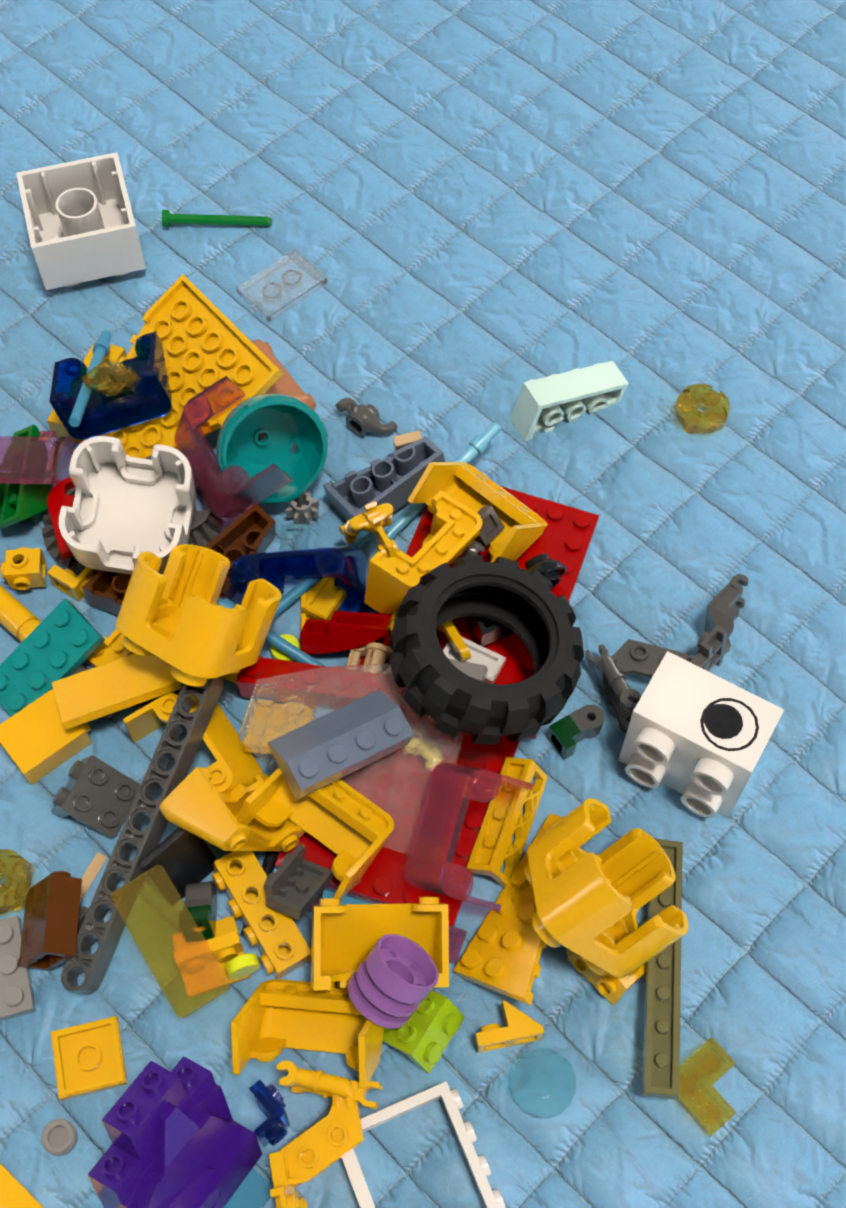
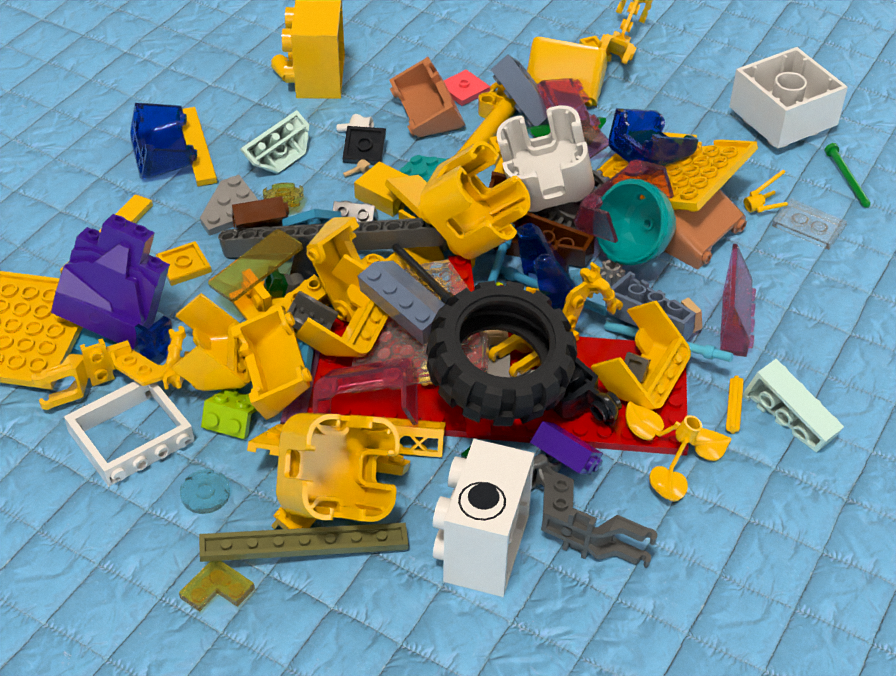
camera: 75 degrees right, 15 degrees down
dark azure bar [69,330,112,427] -> none
clear yellow bracket [81,358,142,397] -> none
neon yellow tile [225,953,260,979] -> none
dark grey piece [335,398,397,437] -> none
medium lavender wheel [347,934,439,1029] -> none
yellow windscreen [364,490,482,613] -> none
yellow slope [475,1000,544,1053] -> none
clear yellow plate [675,384,730,434] -> none
none -> dark azure plate [282,209,342,226]
none -> black bar [392,243,454,305]
none -> dark purple brick [530,421,603,474]
none -> yellow plant [626,401,731,502]
none -> clear pink slope [719,244,756,357]
none -> yellow axle [726,375,744,434]
none -> yellow plant [743,170,788,213]

